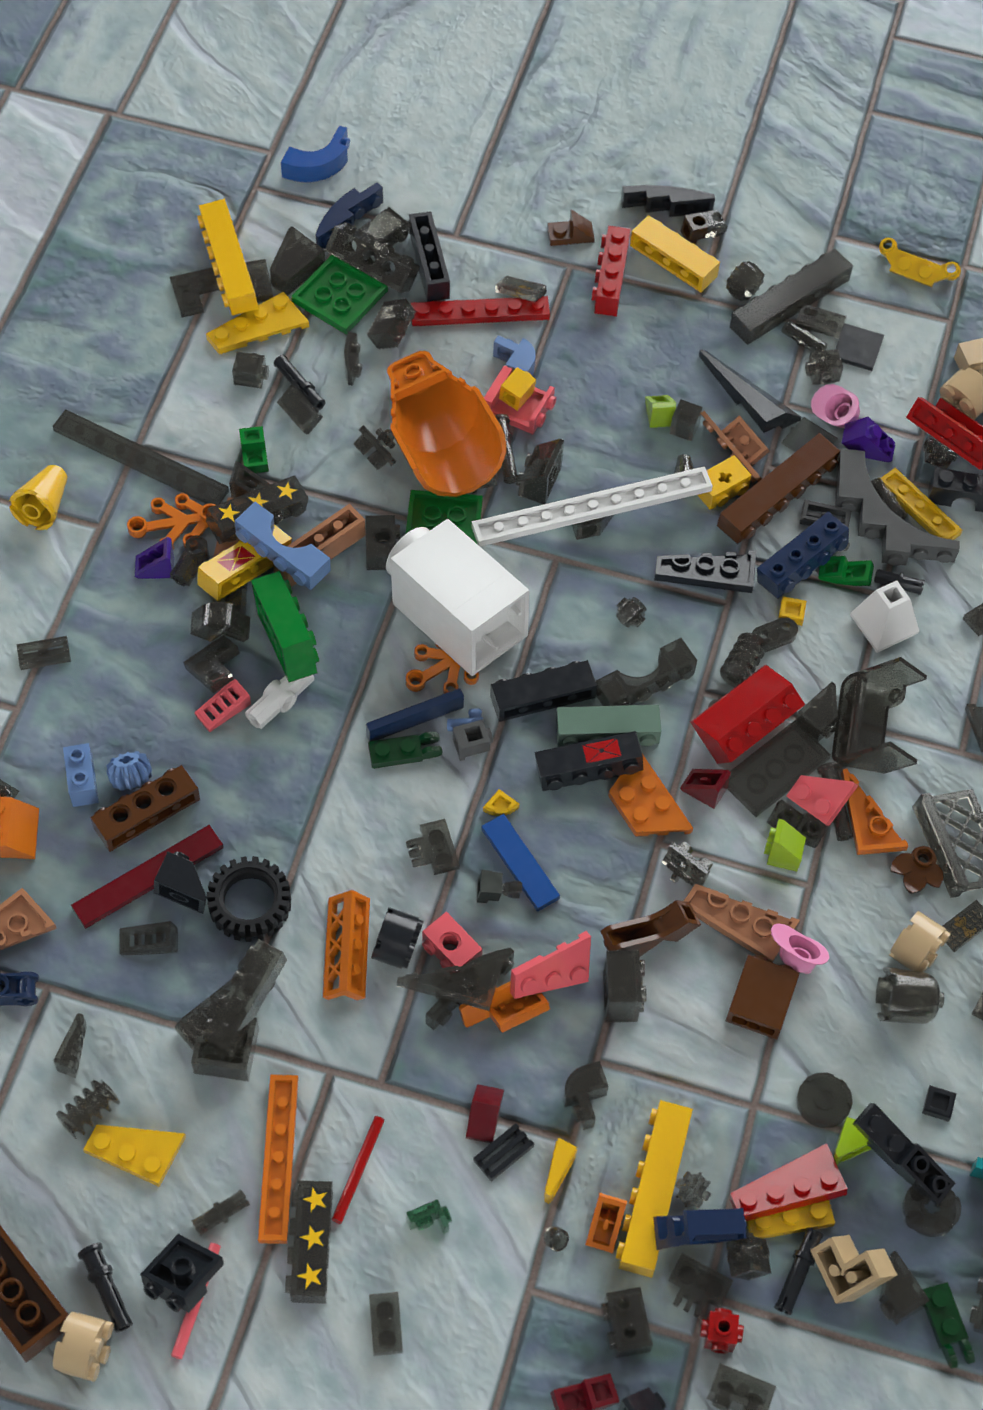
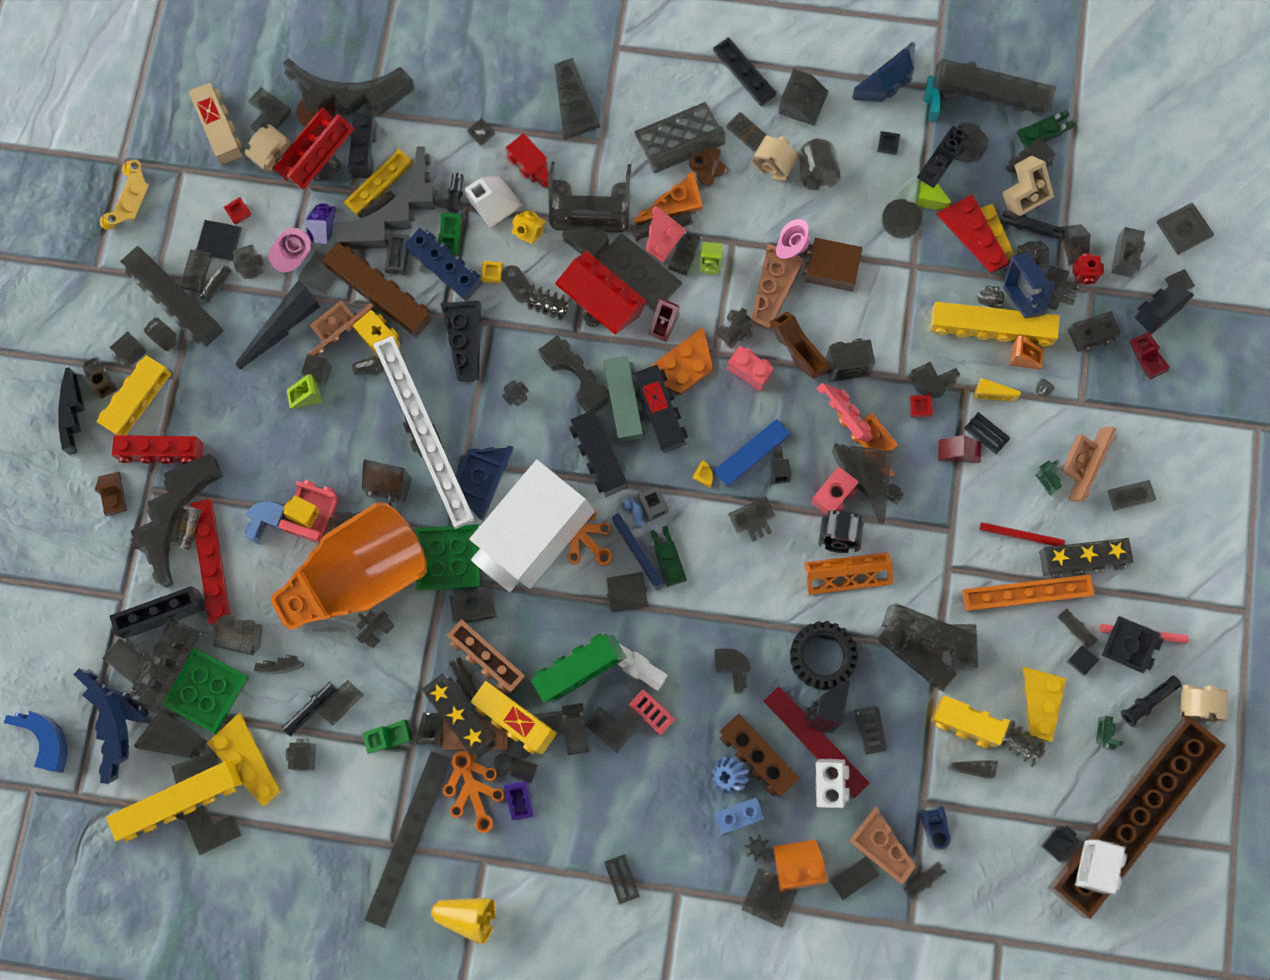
camera: 90 degrees left, 15 degrees up
medium blue arch [235,502,331,590] -> none
none -> dark blue slope [95,692,129,784]
none -> clear smoke brick [109,331,148,367]
none -> clear smoke arch [130,453,223,588]
none -> red plate [223,197,252,225]
none -> clear smoke pin [449,657,477,702]
none -> dark blue wing [456,446,514,521]
none -> red hinge [505,133,552,188]
none -> yellow brick [511,210,546,244]
none -> clear smoke piece [606,572,648,612]
none -> clear smoke brick [714,649,751,694]
none -> coral brick [727,346,774,392]
none -> clear smoke gear [743,834,771,862]
none -> white brick [816,759,850,808]
none -> red plate [909,395,933,418]
none -> yellow wedge [931,695,1010,750]
none -> clear smoke slope [1061,224,1091,265]
none -> nougat bracket [1061,426,1117,502]
none -> black tile [1067,645,1099,676]
none -> clear green bracket [1096,716,1124,750]

